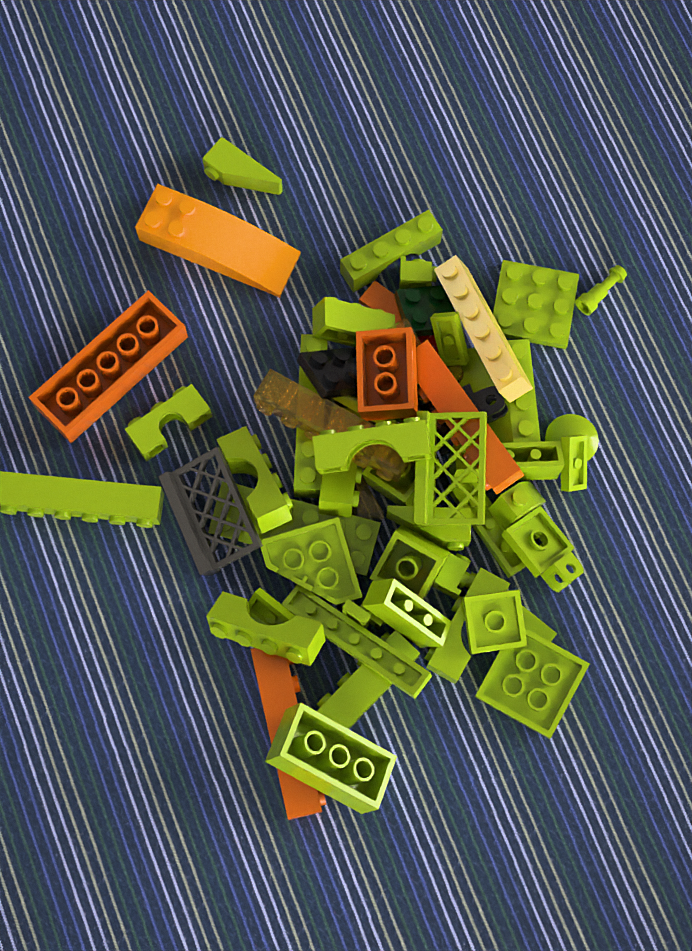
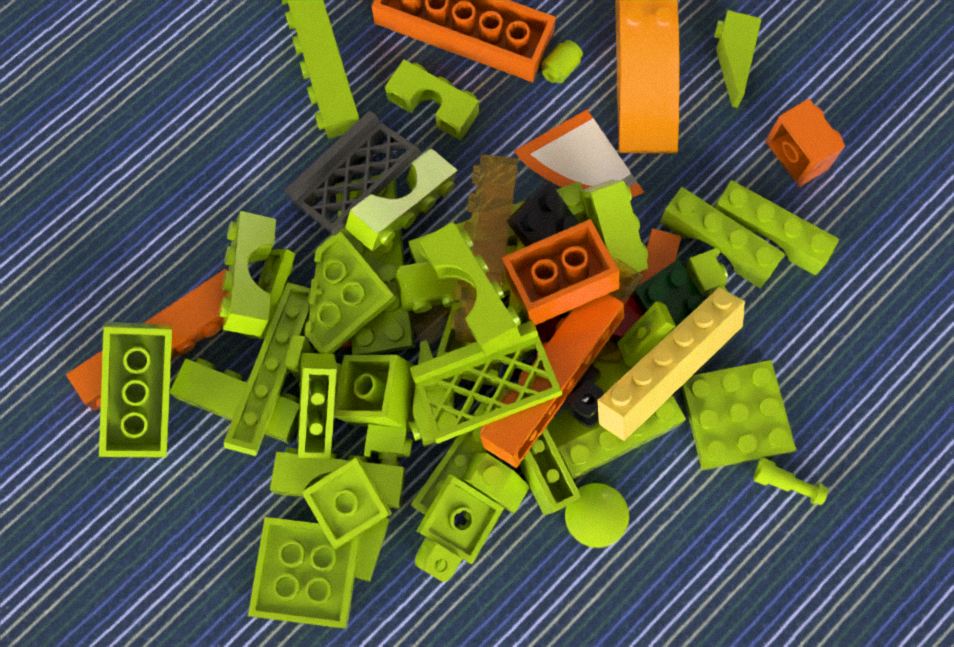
camera: 70 degrees right, 0 degrees up
lime plate [560,434,588,492] -> none
none -> white sticker [514,110,644,197]
none -> lime brick [541,40,583,83]
none -> lime arch [715,180,840,276]
none -> orange brick [765,99,845,187]

